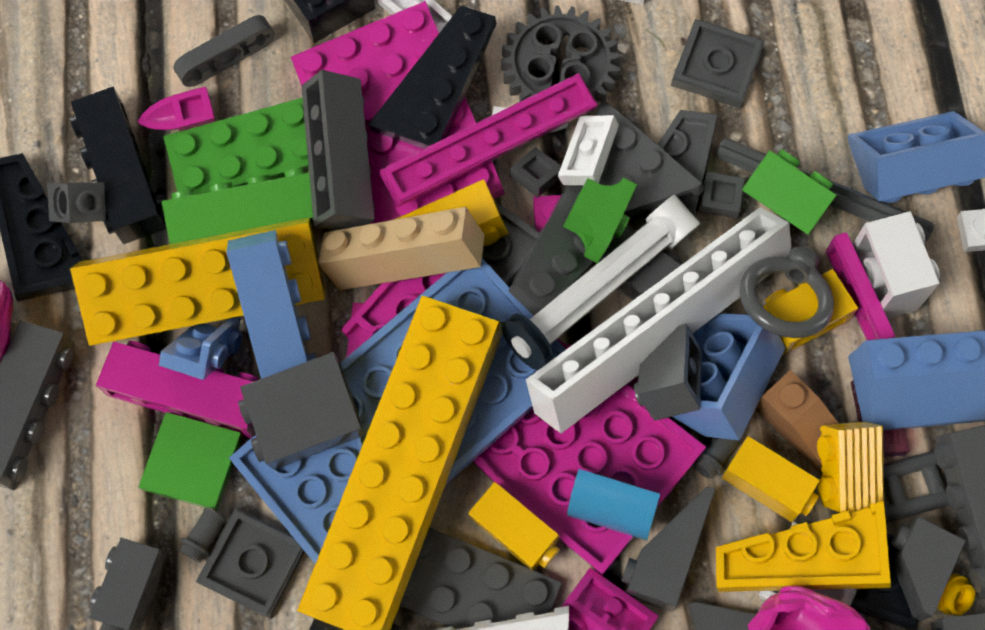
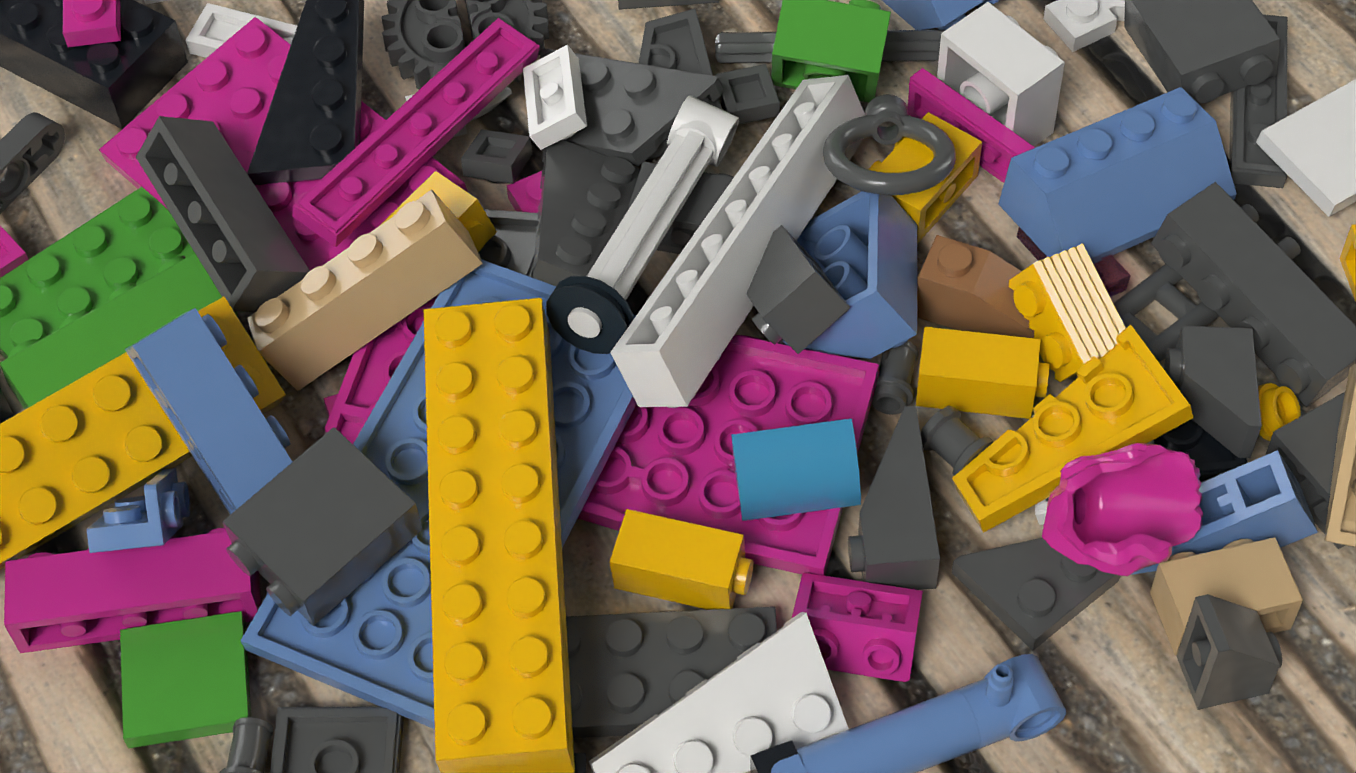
camera: 25 degrees left, 15 degrees down
bright green brick [563,177,637,263] -> none
none -> dark grey bush [921,405,994,476]

